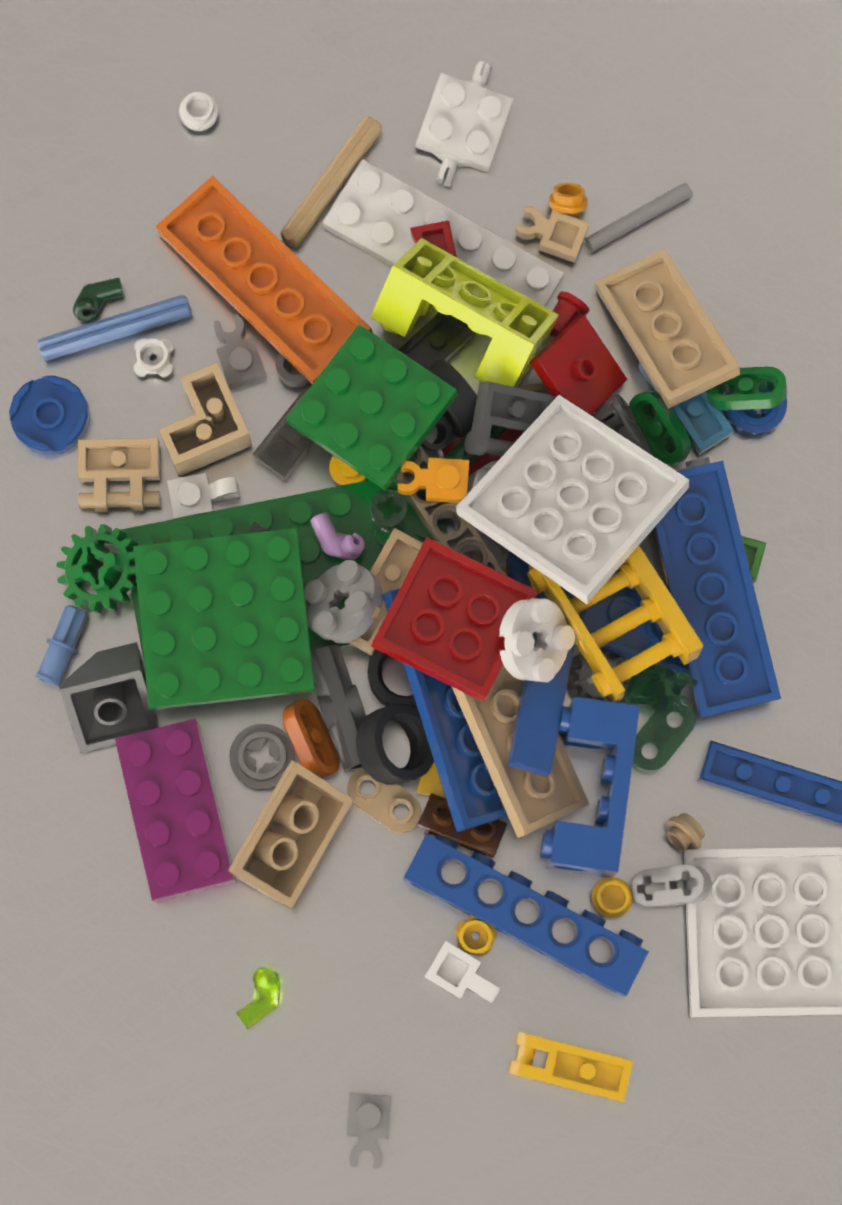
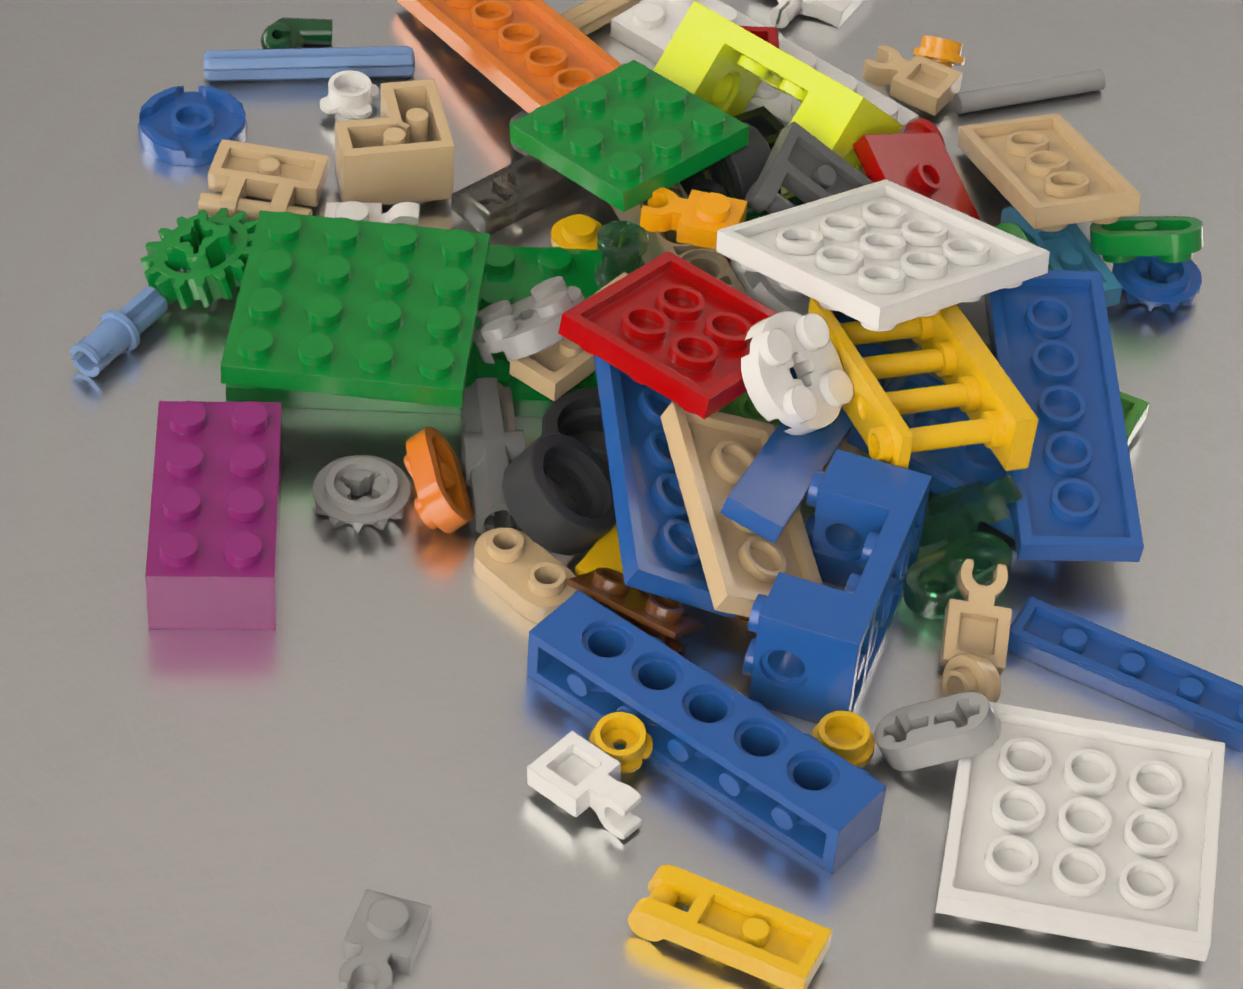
camera: 10 degrees right, 35 degrees down
dark grey slope [59,642,159,753] -> none
light grey plate [214,314,267,389] -> none
tan slope [228,760,354,909] -> none
clear neon green arm [236,967,281,1029] -> none
lavender arm [310,512,365,560] -> none
none -> tan plate [939,558,1012,675]

